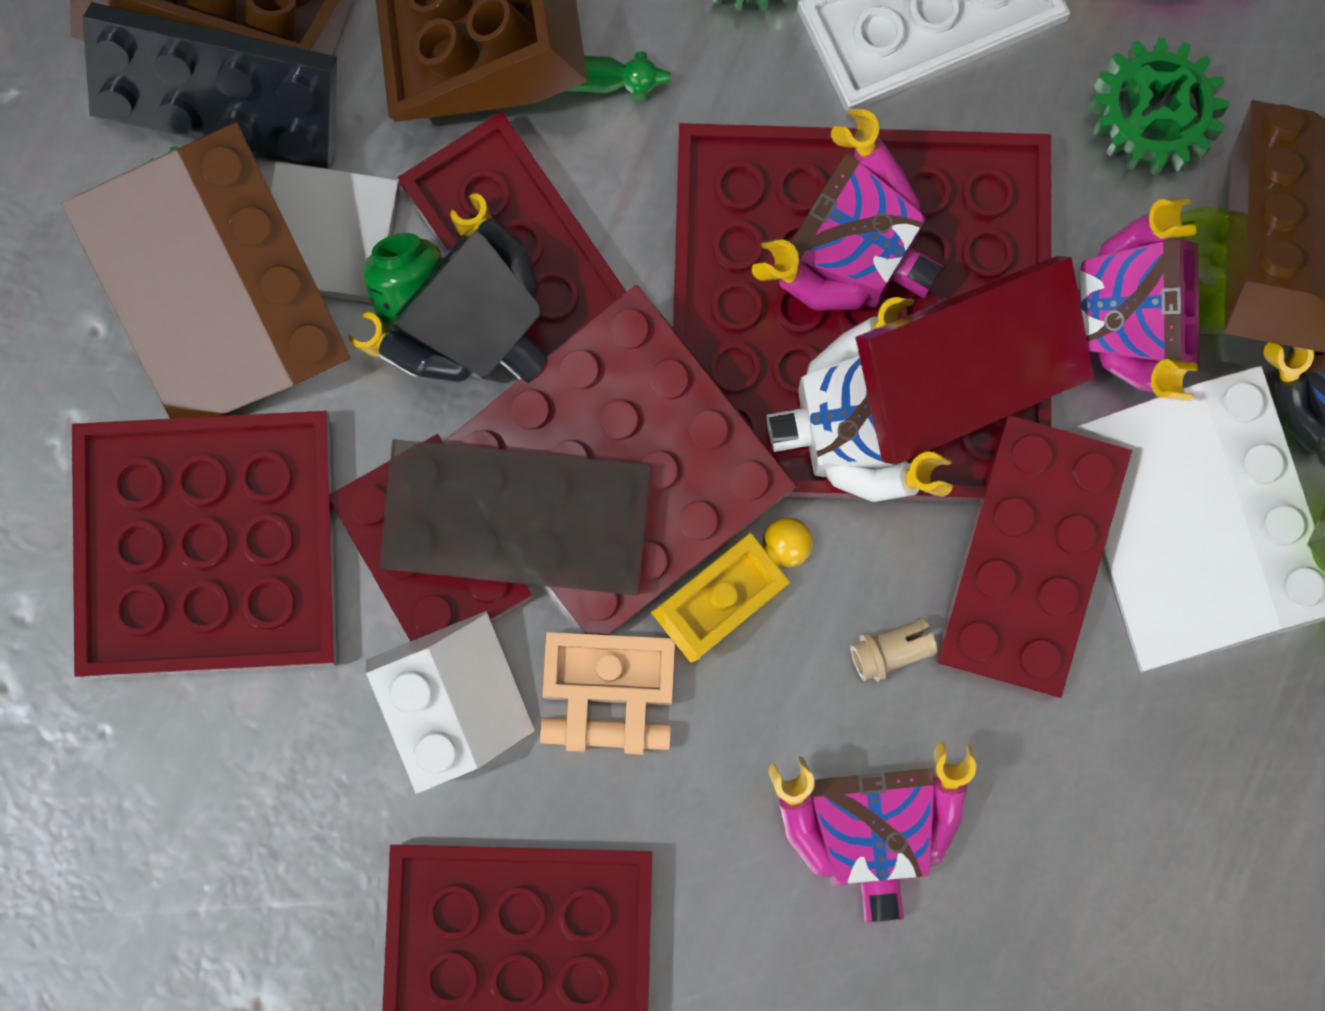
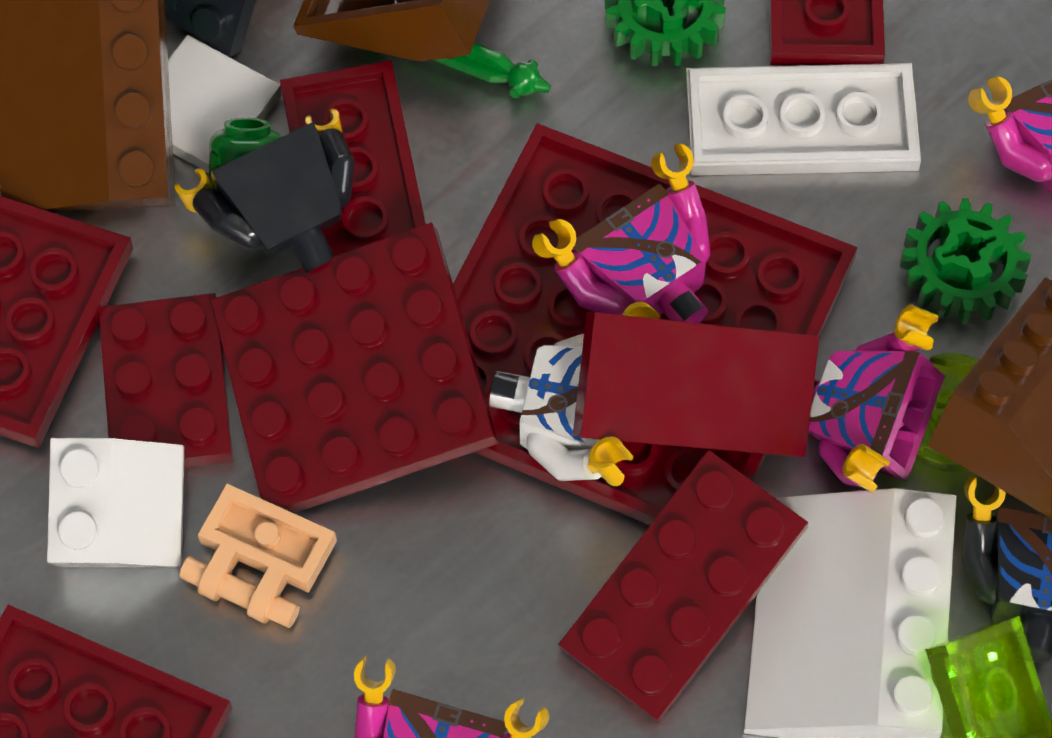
camera: 25 degrees right, 15 degrees down
clear smoke plate [380,439,653,596] -> none
yellow plate [651,517,813,663] -> none
tan pin [850,617,937,683] -> none

